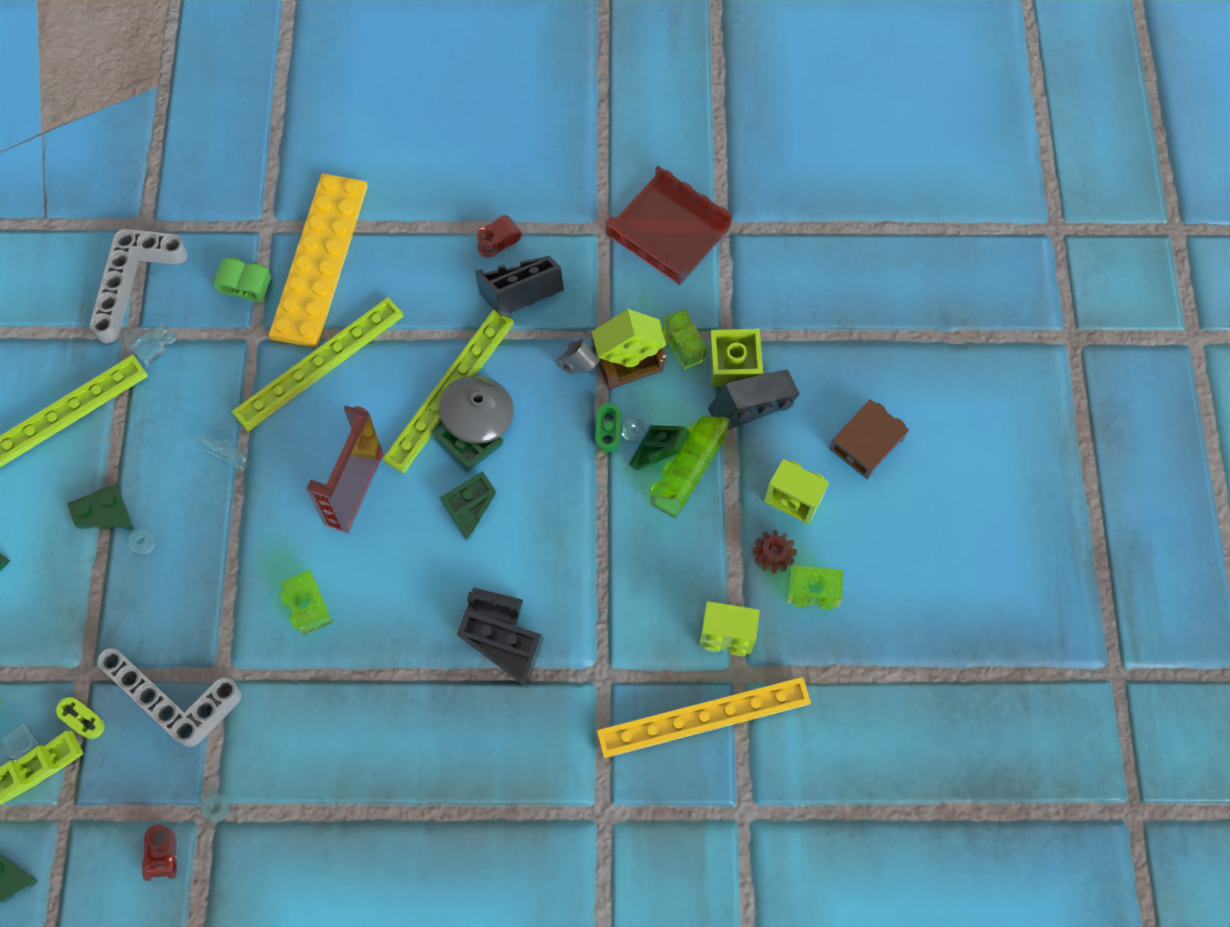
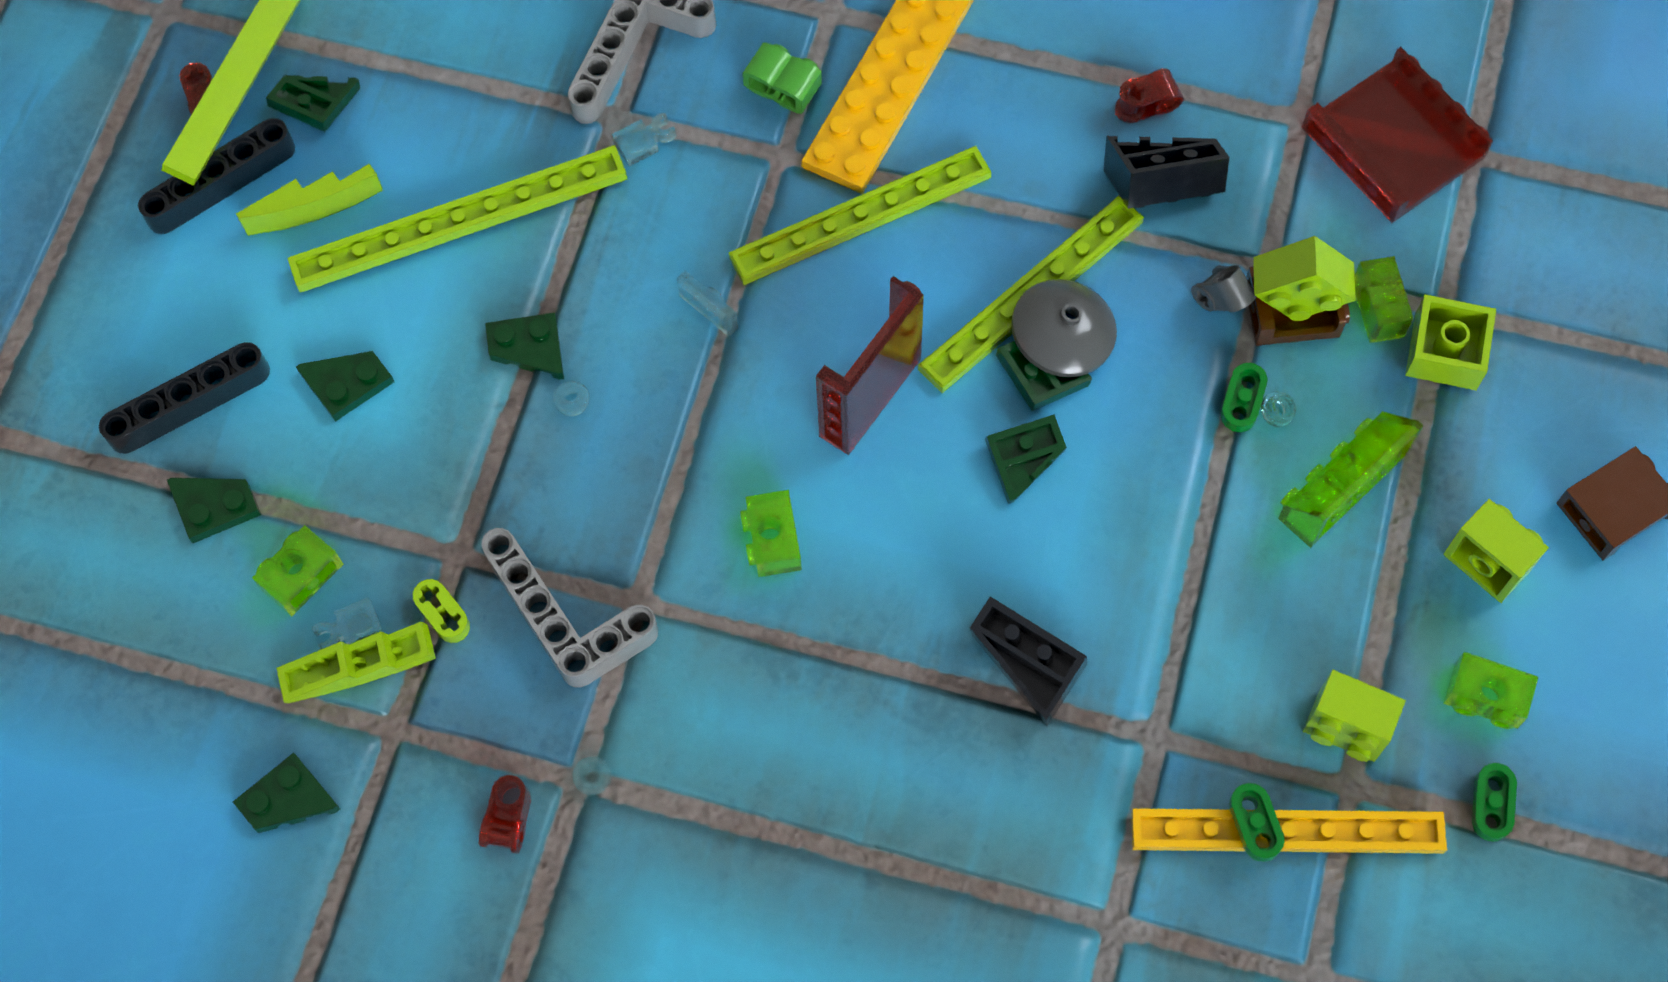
camera: 20 degrees right, 0 degrees up
black hinge [467,587,523,624] -> none
dark green wing [629,425,690,470] -> none
black wedge [708,369,800,433] -> none
clear red gear [753,529,797,574] -> none
none -> green plate [1229,783,1284,862]
none -> green plate [1472,763,1517,842]

